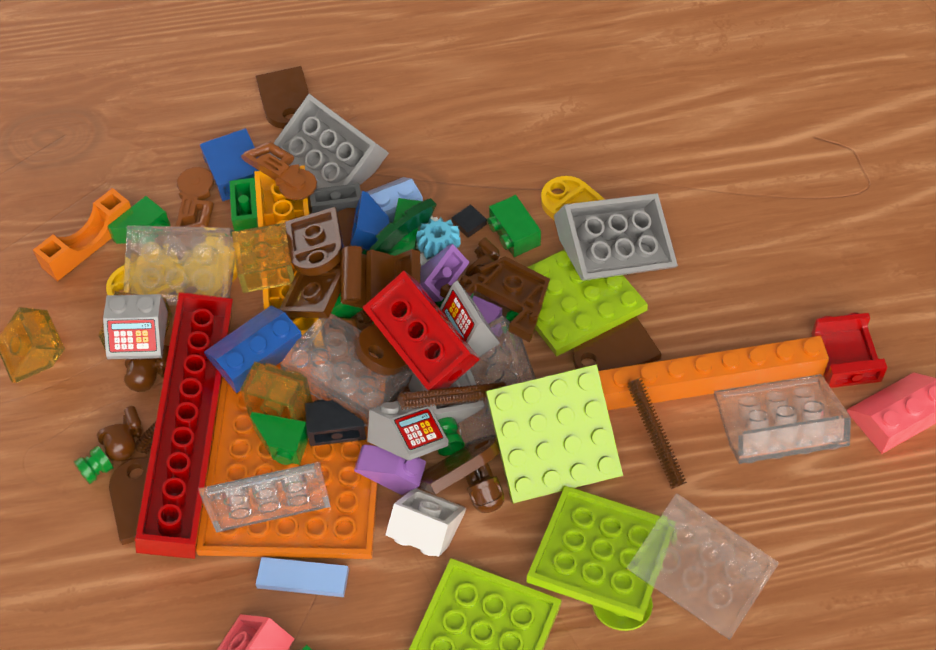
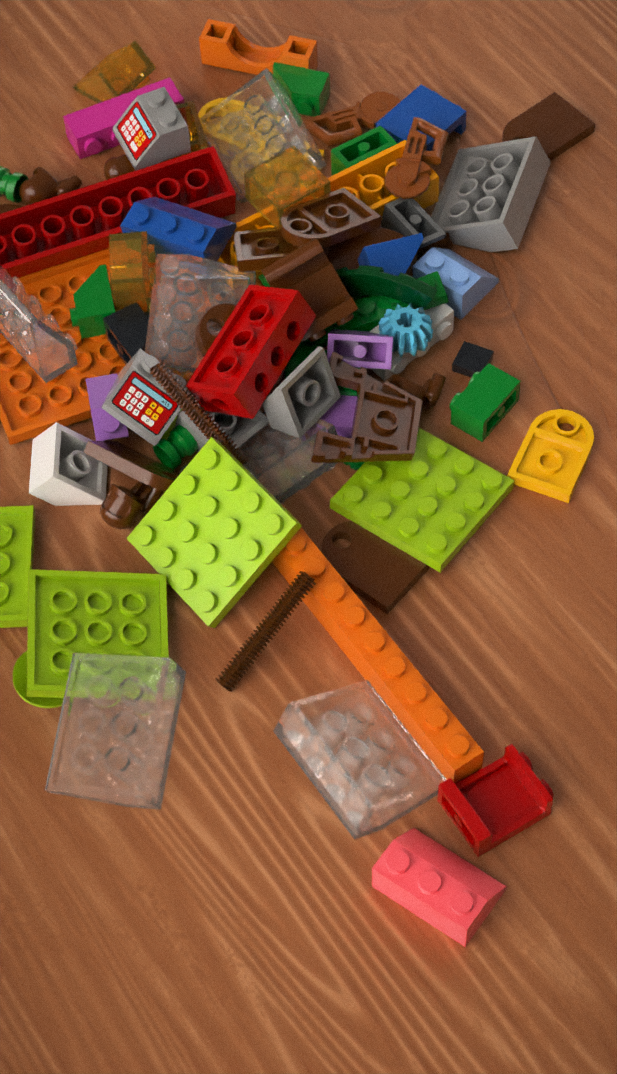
camera: 65 degrees right, 0 degrees up
light grey slope [554,193,678,281] -> none
none -> dark pink brick [63,77,186,159]

